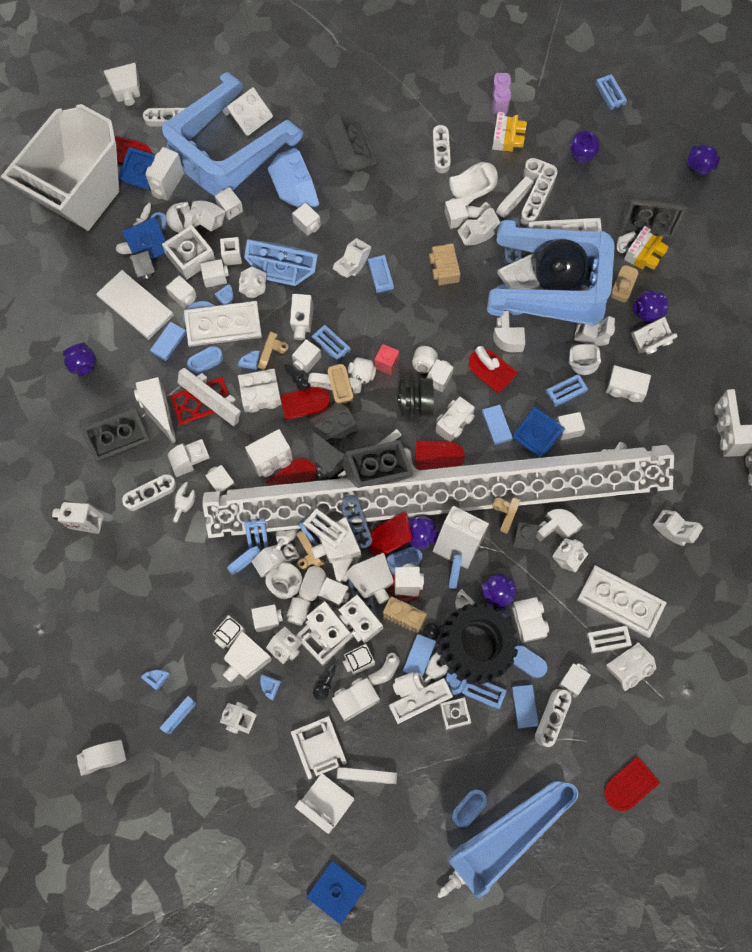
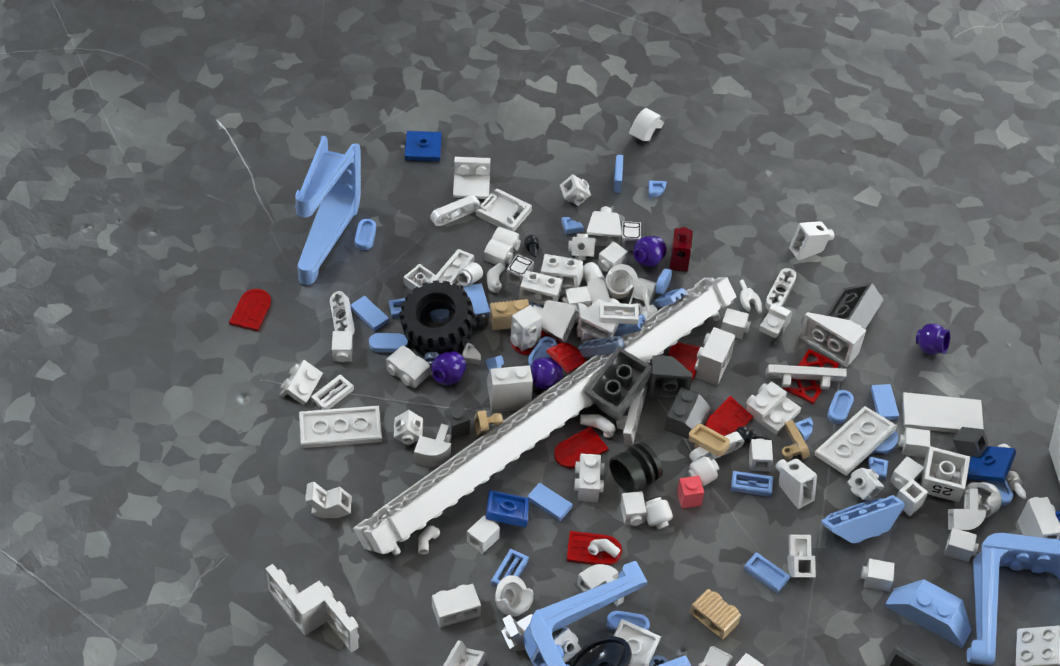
camera: 140 degrees right, 20 degrees down
none -> dark purple piece [633,235,667,267]
none -> dark red torso [669,227,693,272]

